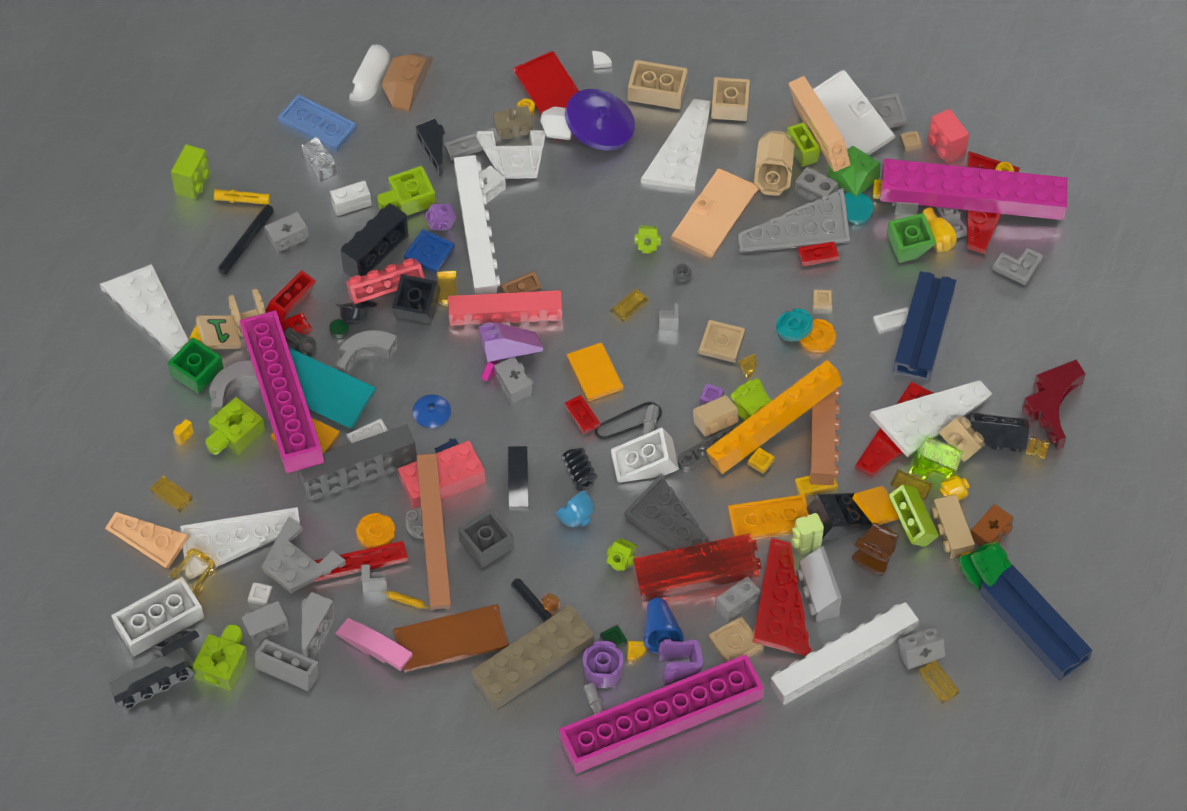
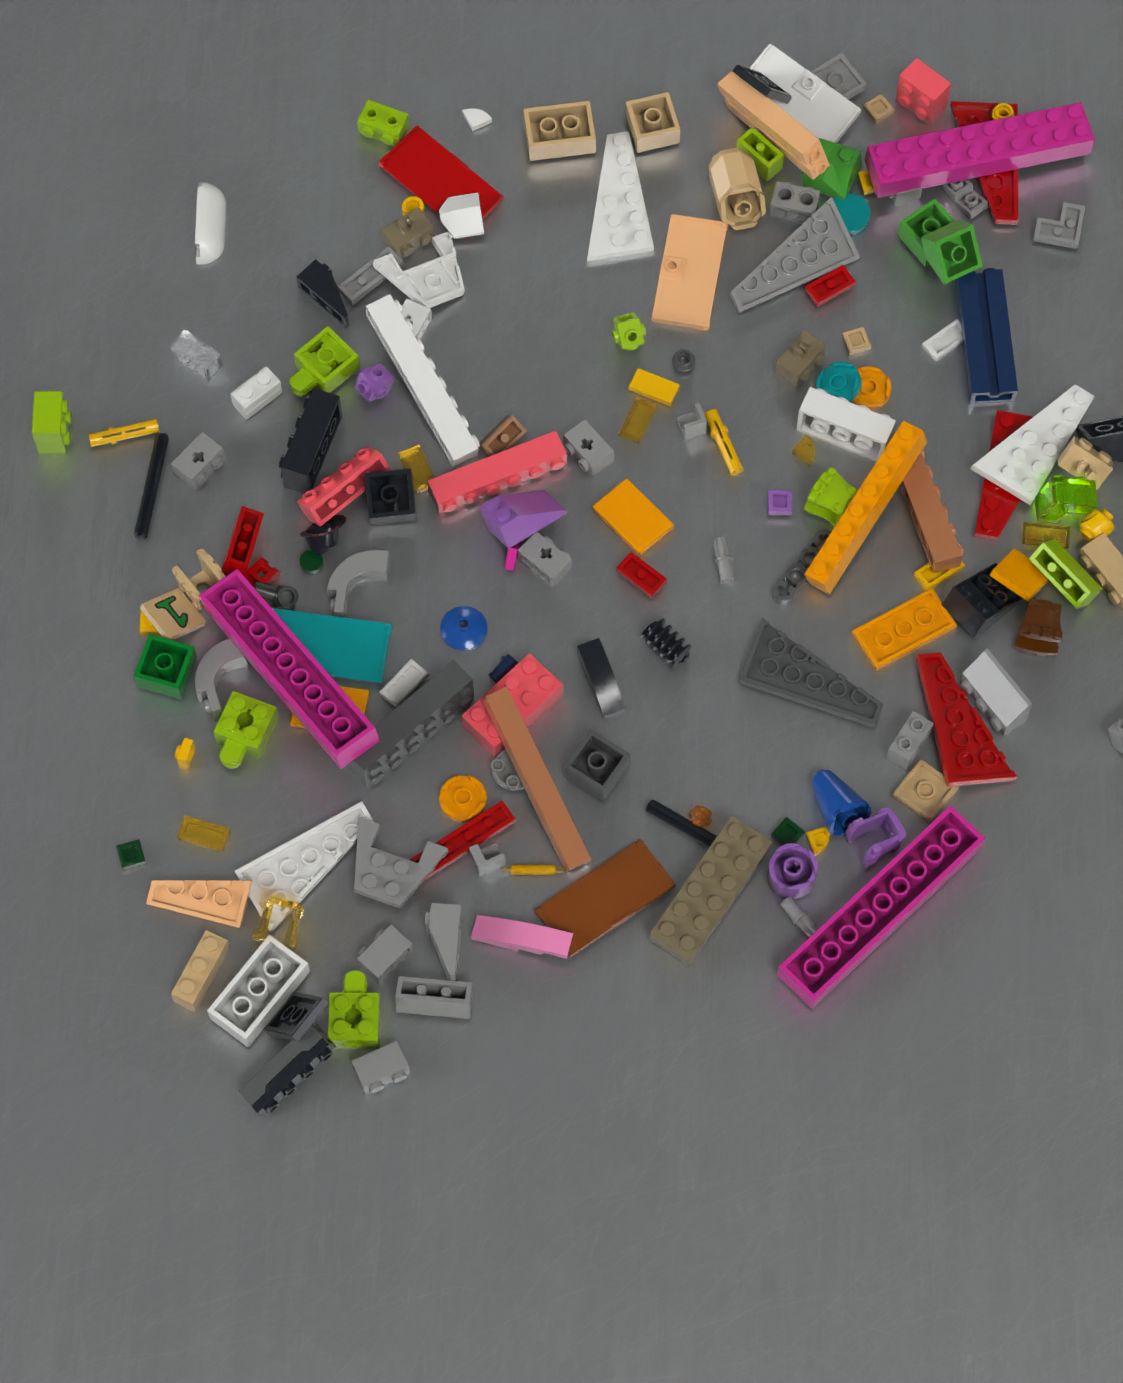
camera: 20 degrees left, 10 degrees up
white wing [99,264,189,356] -> none
white tile [248,582,273,606] -> none
medium blue tile [277,94,357,152] -> none
medium nougat wedge [381,53,433,112] -> none
blue plate [404,229,455,274] -> none
dark azure cylinder [555,490,595,527] -> none
dark purple dish [565,89,635,151] -> none
black piece [595,402,662,439] -> none
lime brick [606,537,638,571] -> none
white slope [611,428,679,483] -> none
clear red brick [633,533,762,602] -> none
tan brick [693,395,739,437] -> none
tan plate [699,320,745,363] -> none
yellow plate [748,447,775,474] -> none
white brick [770,602,919,705] -> none
yellowish green brick [791,513,824,555] -> none
yellow piece [922,208,957,252] -> none
none -> dark green tile [116,839,146,870]
none -> tan brick [171,930,230,1013]
none -> light grey brick [351,1041,410,1094]
none -> lime brick [357,100,410,146]
none -> light grey brick [563,419,614,477]
none -> yellow tile [629,368,680,407]
none -> yellow pin [704,409,744,476]
none -> black tile [732,65,792,104]
none -> dark tan brick [775,330,826,387]
none -> white brick [797,387,896,462]
none -> bright green slope [921,220,983,284]

